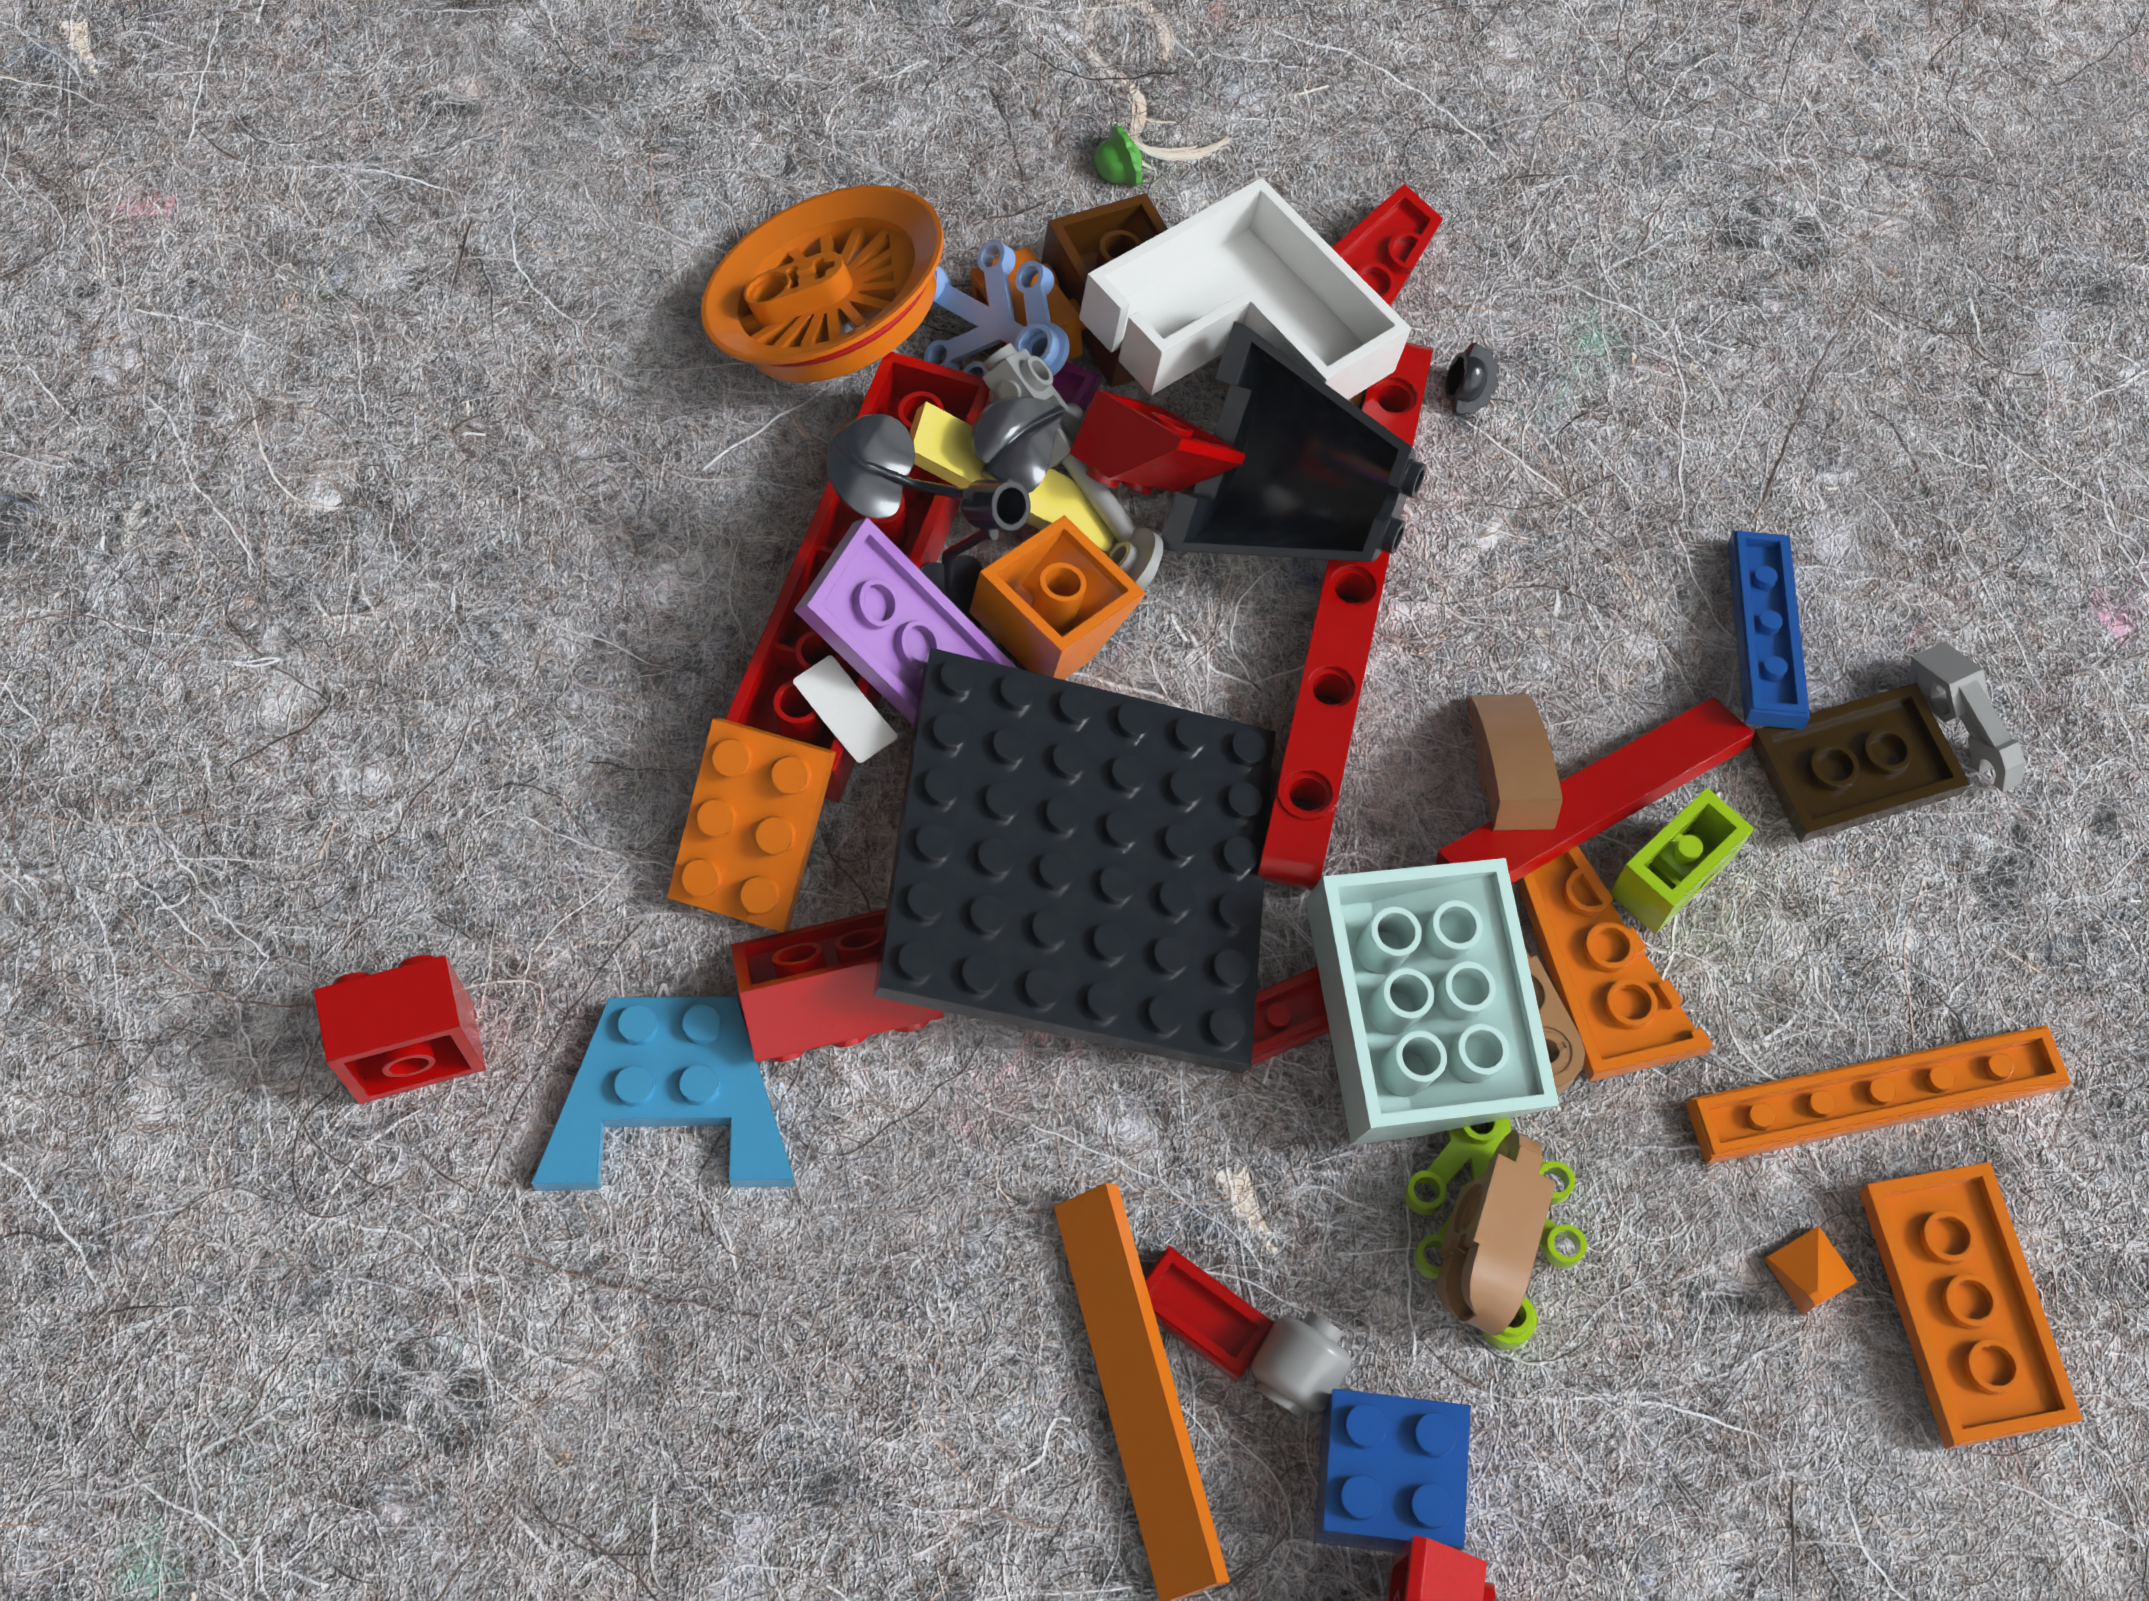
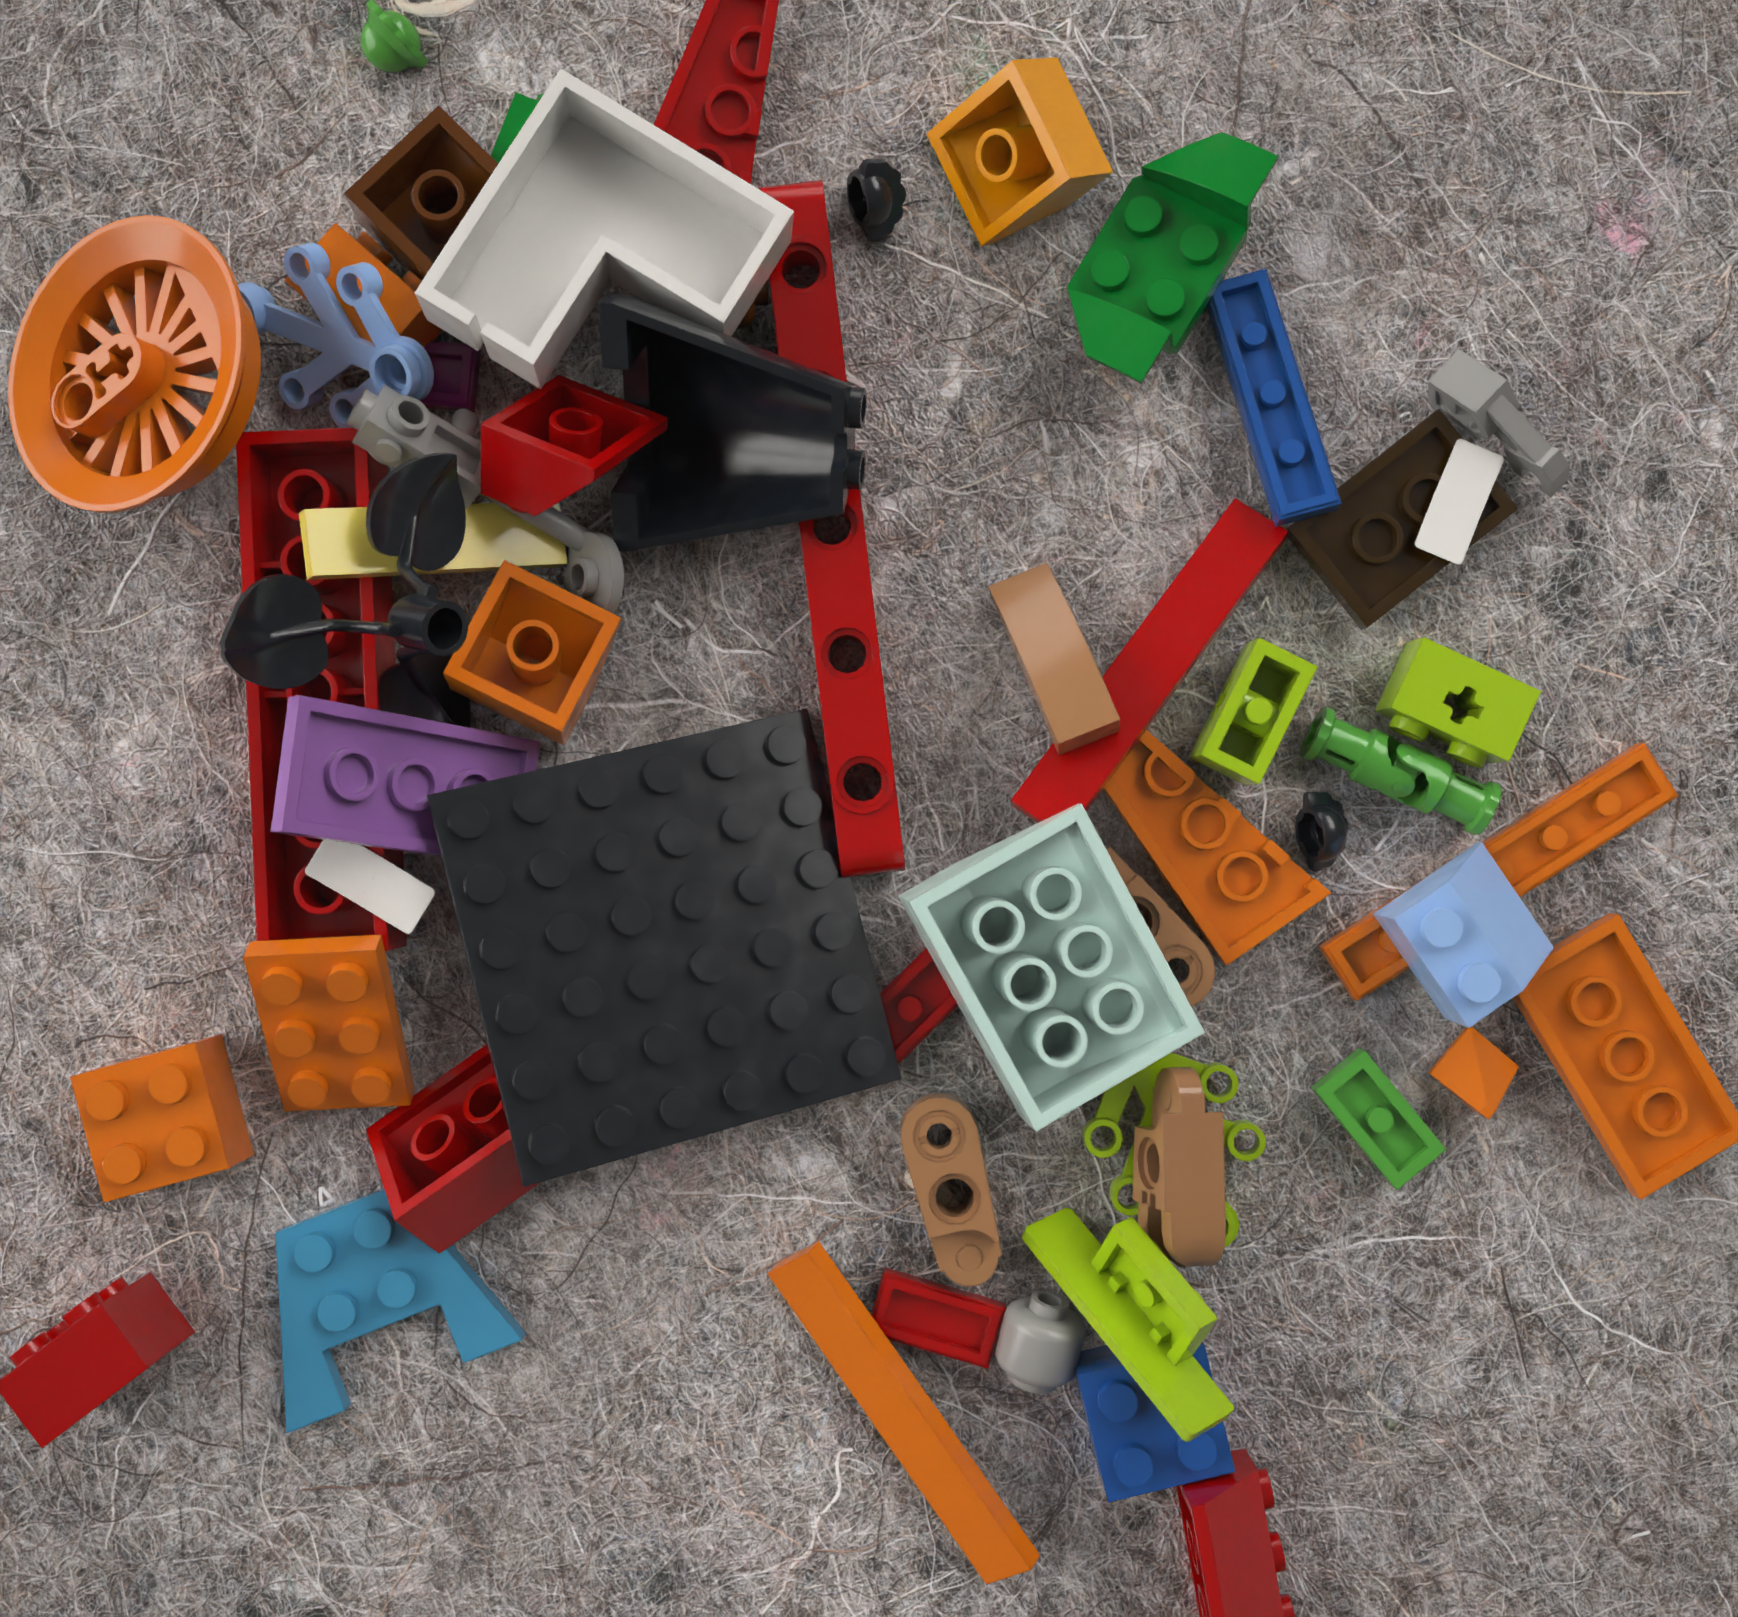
camera: 10 degrees left, 25 degrees up
none -> orange brick [70,1034,254,1202]
none -> medium nougat piece [900,1093,1002,1286]
none -> light orange slope [926,57,1113,247]
none -> lime bracket [1022,1208,1234,1442]
none -> green piece [1067,132,1279,384]
none -> black piece [1295,792,1348,872]
none -> bright green piece [1300,706,1502,835]
none -> bright green plate [1310,1048,1447,1190]
none -> light blue slope [1373,842,1554,1028]
none -> lime brick [1375,637,1542,769]
none -> white sticker [1415,439,1504,565]

